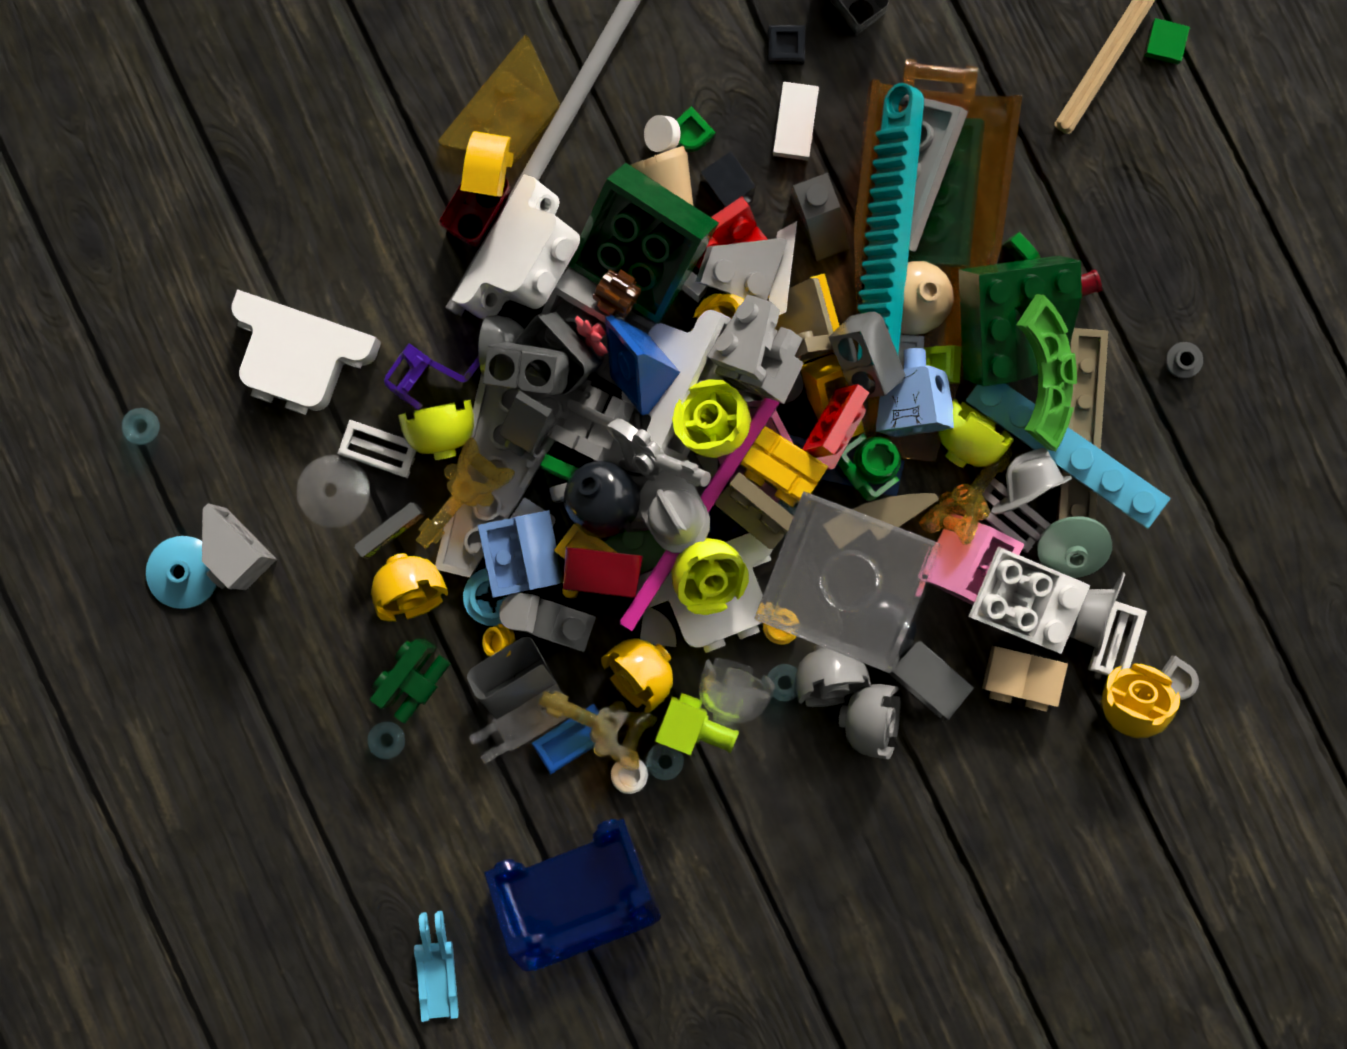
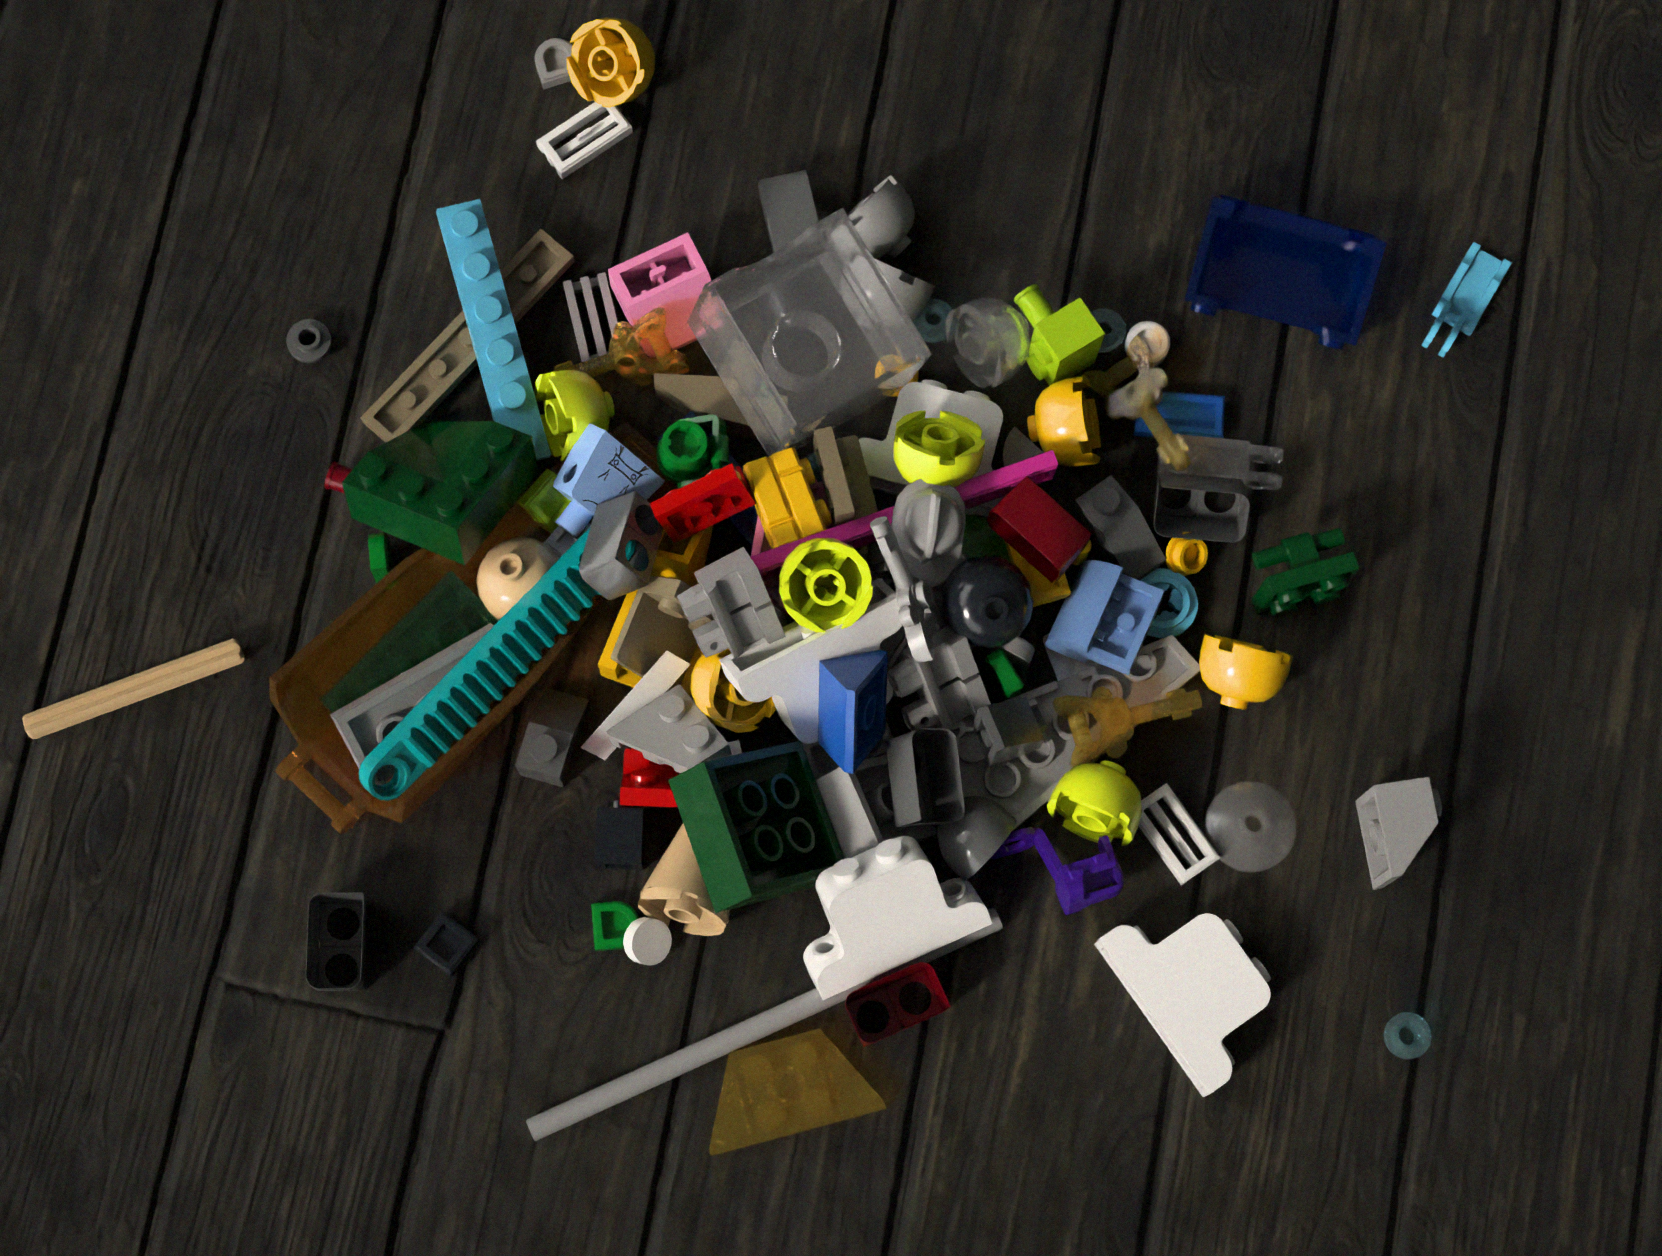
camera: 150 degrees left, 10 degrees down
medium azure dish [146,536,217,609] -> none
dark grey tile [354,502,425,559] -> none
clear light blue plate [368,722,405,759] -> none
yellow brick [460,131,514,196] -> none
dark grey piece [483,343,570,395] -> none
light grey tile [499,593,540,633] -> none
coral plant [575,316,608,356] -> none
reddish brown gear [592,270,641,318] -> none
light grey wing [707,294,780,382] -> none
white tile [773,82,819,161] -> none
white slope [968,547,1090,654] -> none
tan brick [982,646,1068,712] -> none
light grey piece [991,448,1072,515] -> none
bright green tile [1016,294,1077,452] -> none
sand green dish [1037,516,1112,578] -> none
light grey piece [1069,572,1125,657] -> none
green tile [1144,18,1190,65] -> none

